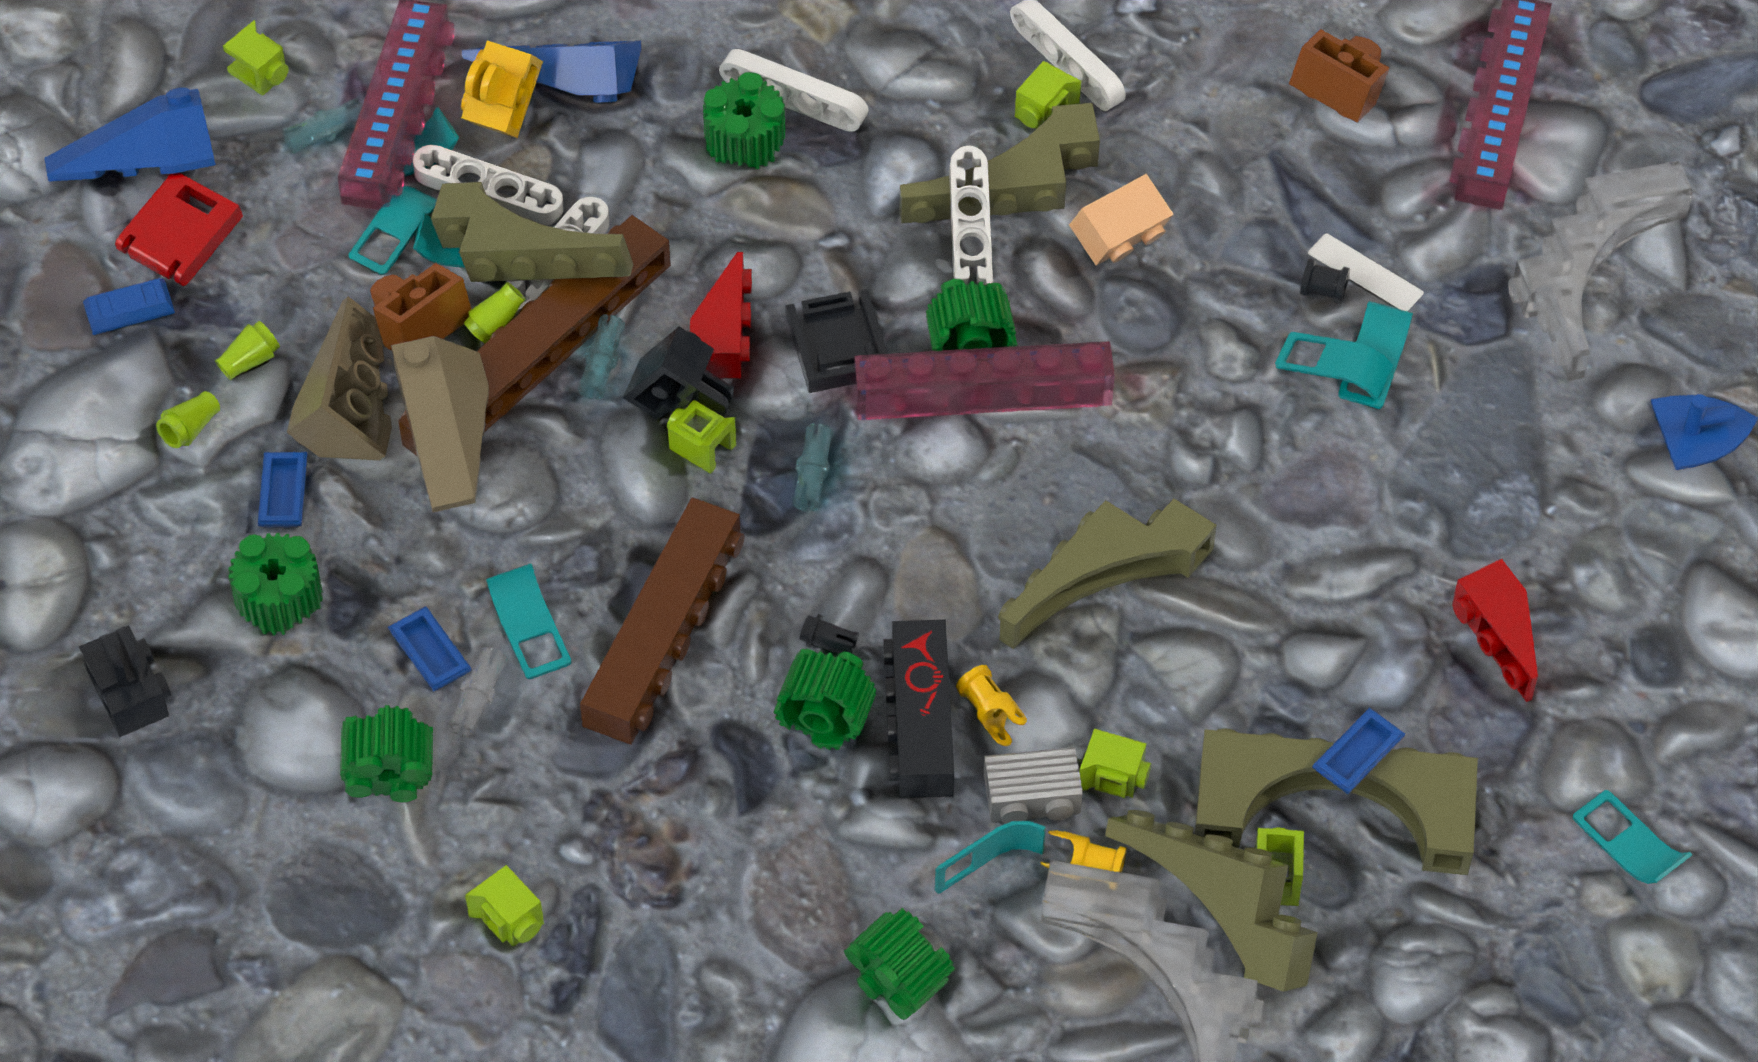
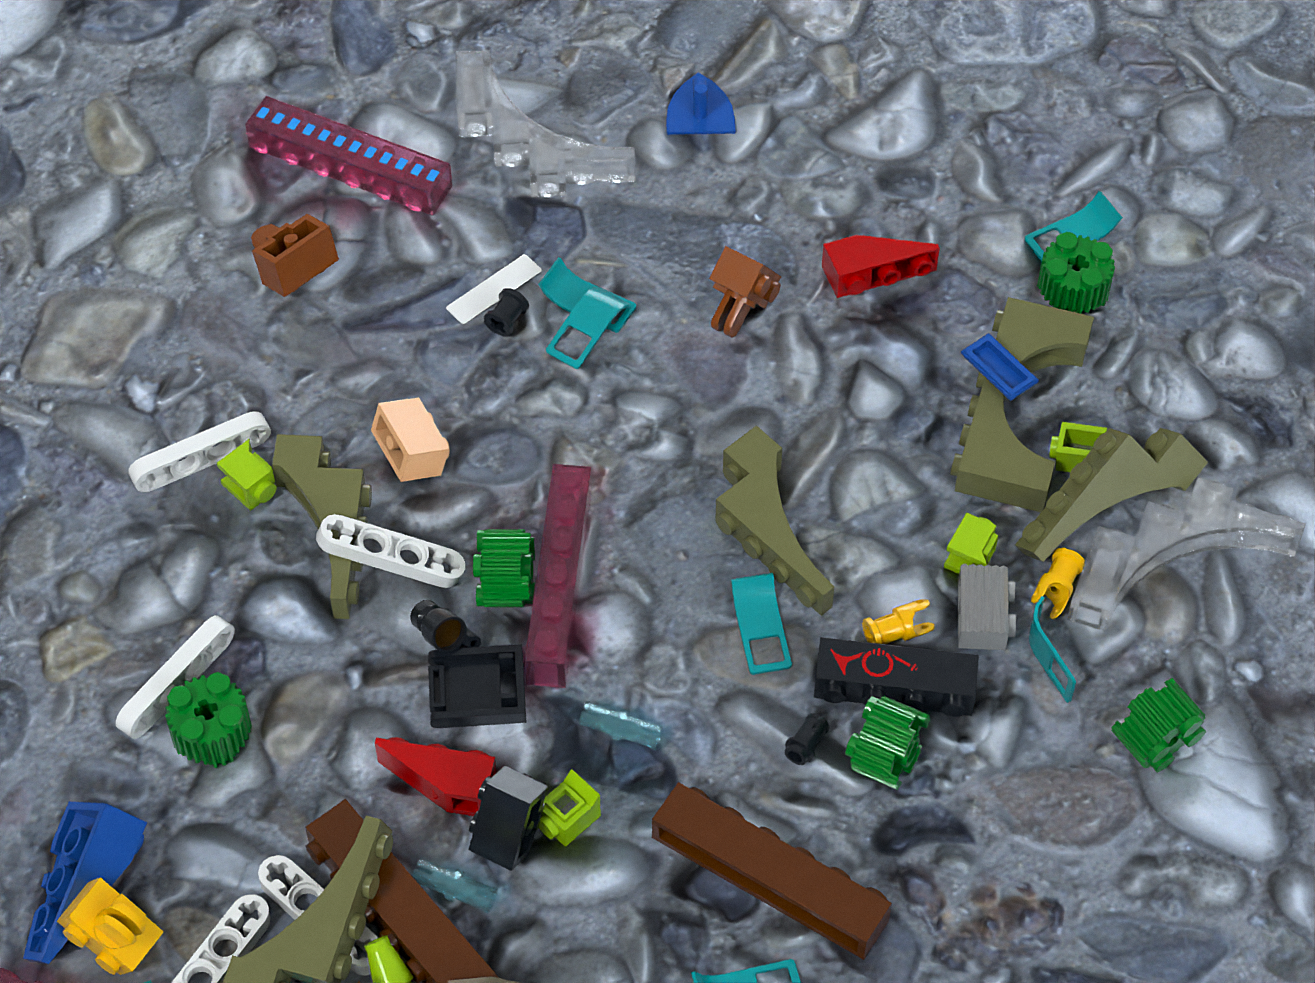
camera: 80 degrees left, 0 degrees up
none -> black piece [410,600,481,653]
none -> dark orange brick [709,246,781,338]
none -> teal piece [731,573,792,675]
none -> green brick [1037,232,1115,314]

